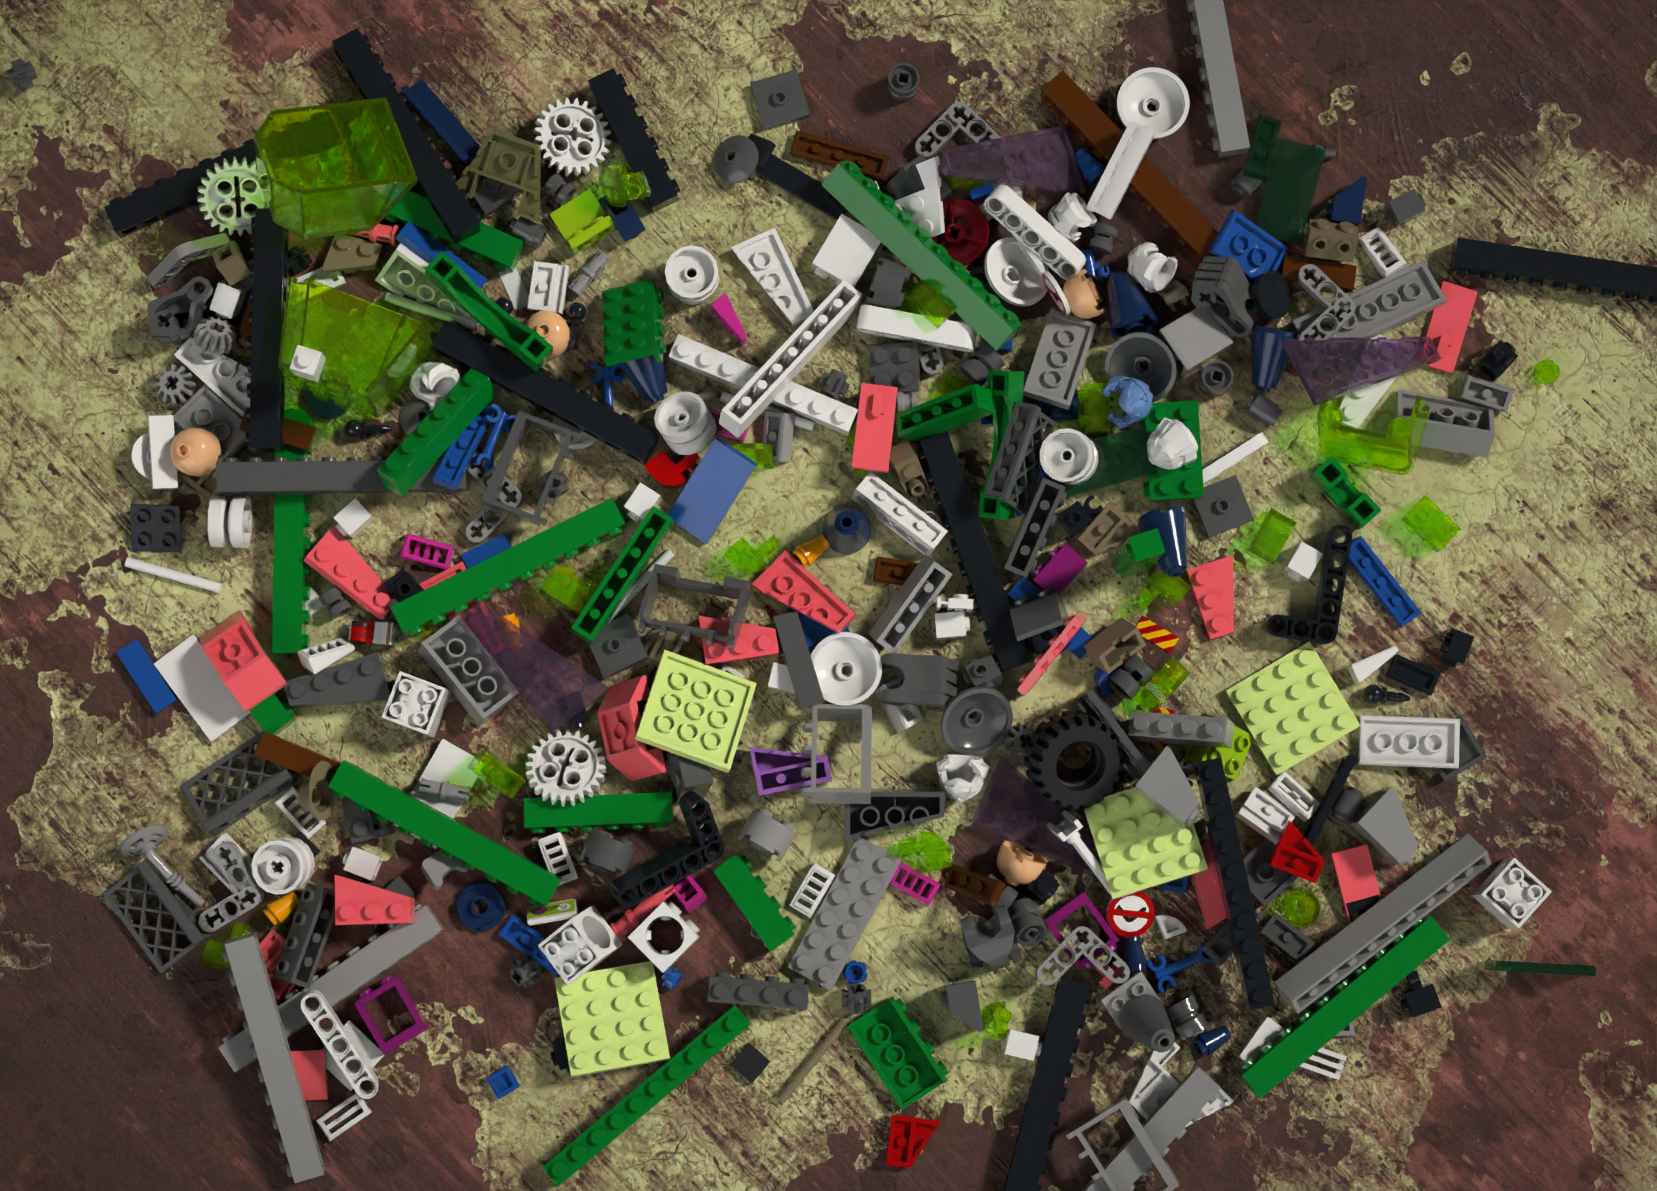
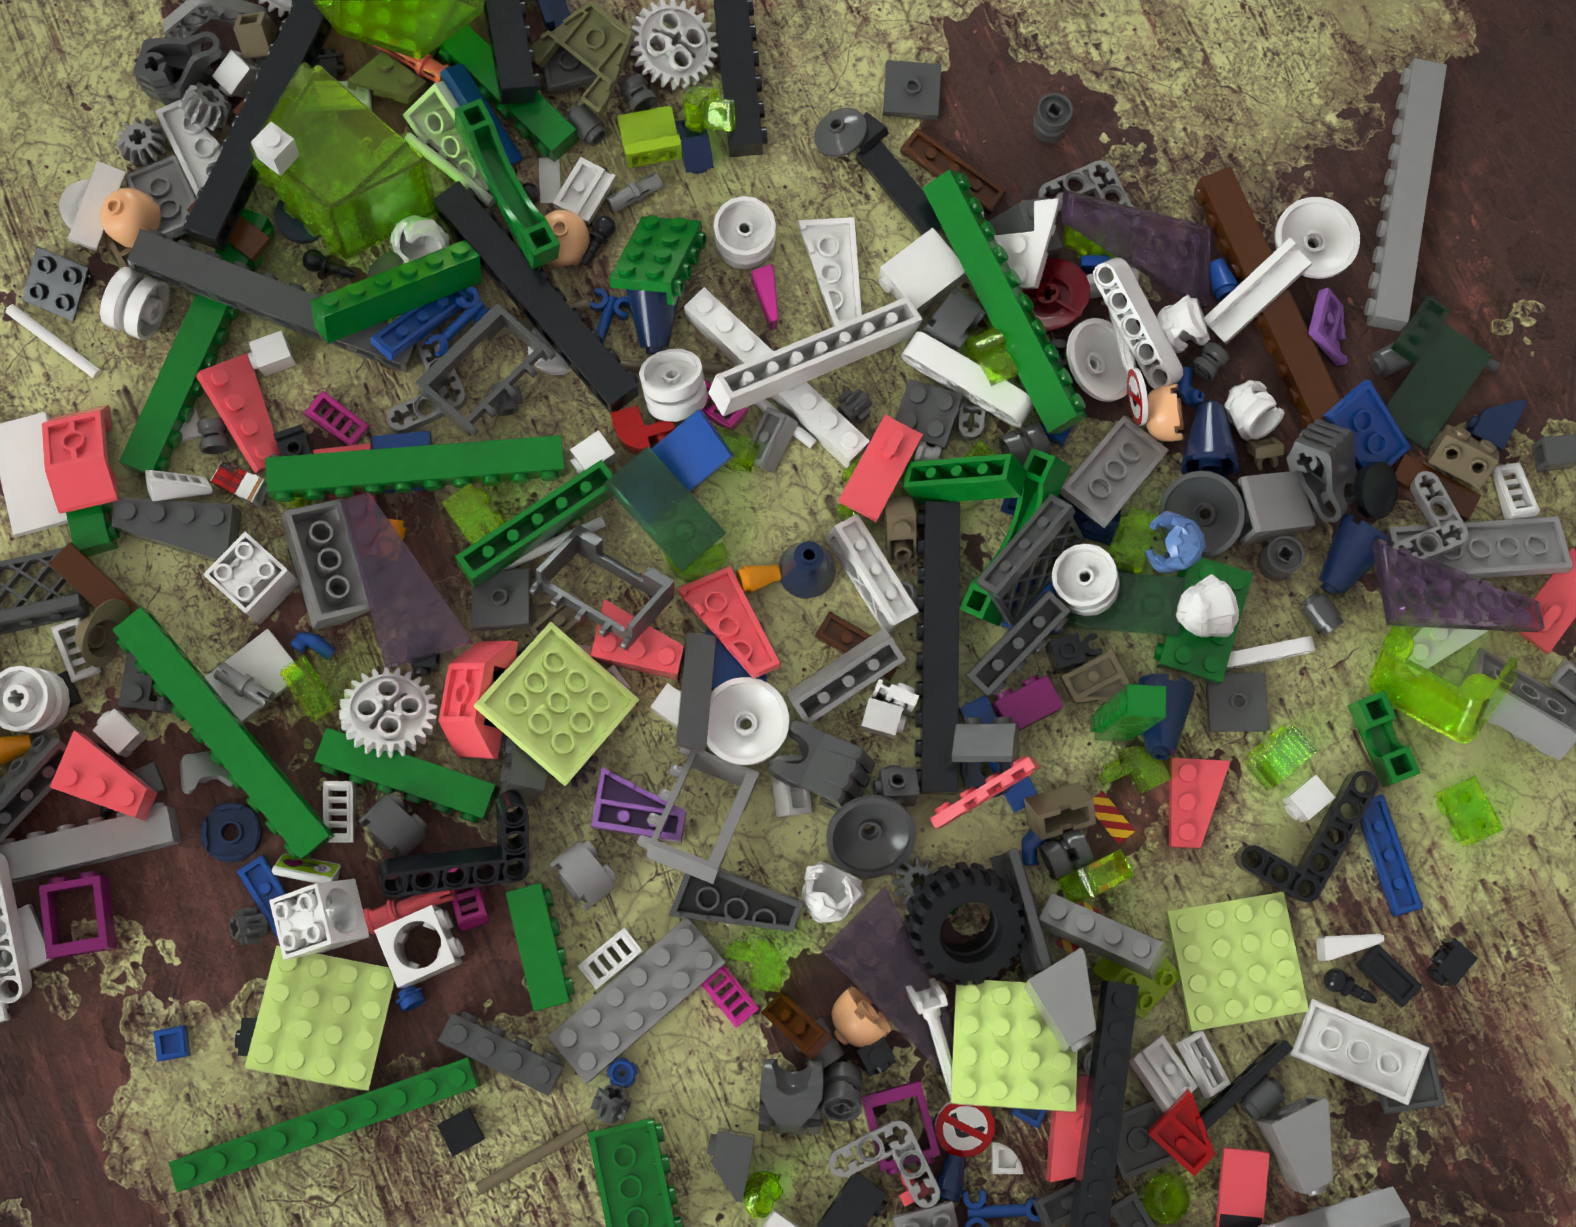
camera: 15 degrees right, 5 degrees down
none -> blue arm [291,632,336,660]
none -> clear green tile [604,446,726,572]
none -> medium lavender wing [1308,288,1347,366]

